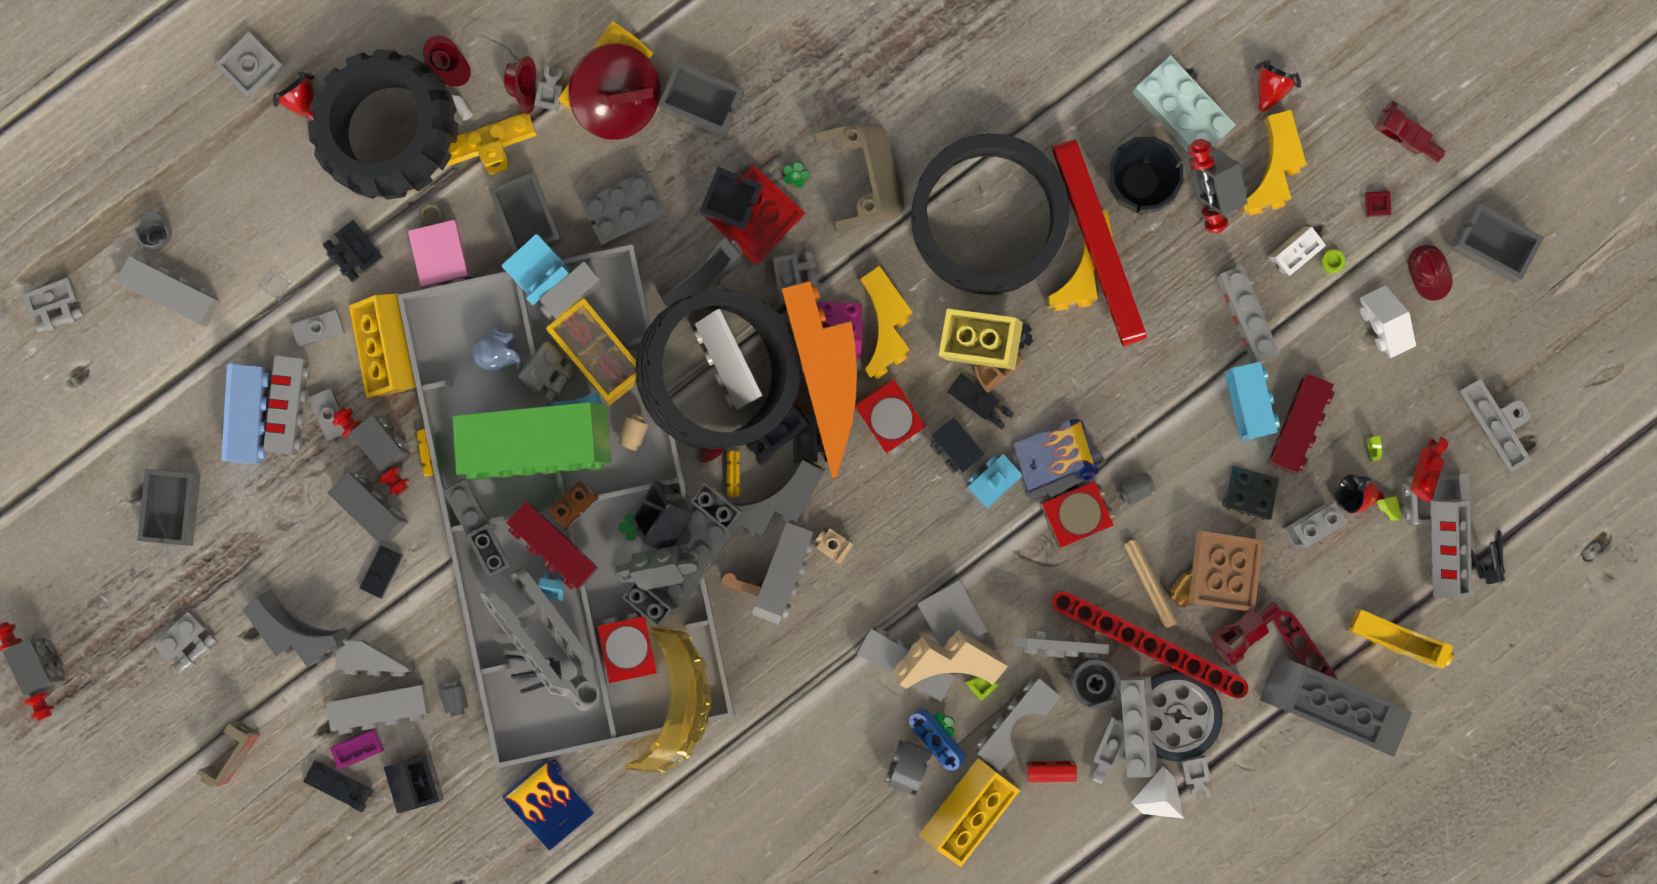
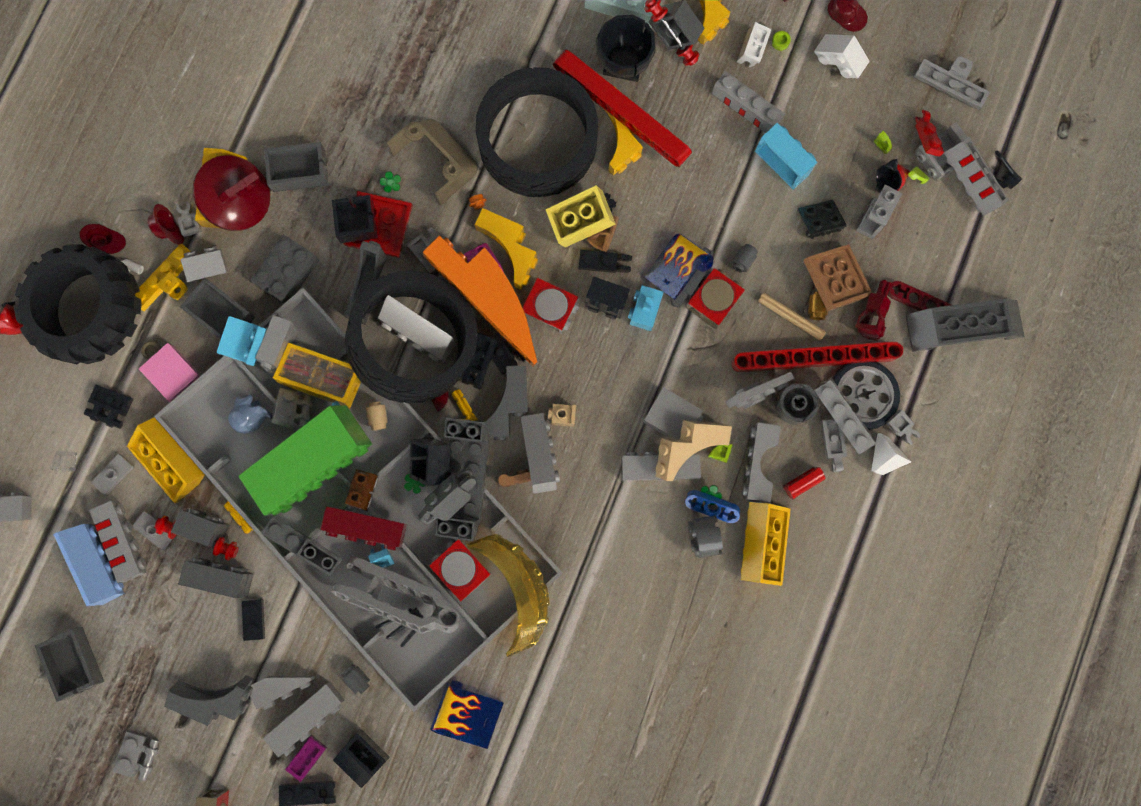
camera: 35 degrees left, 5 degrees down
dark red brick [1267,373,1335,474] -> none
yellow arch [1347,609,1454,669] -> none
none -> light grey brick [180,246,228,282]
none -> orange plate [469,194,487,210]

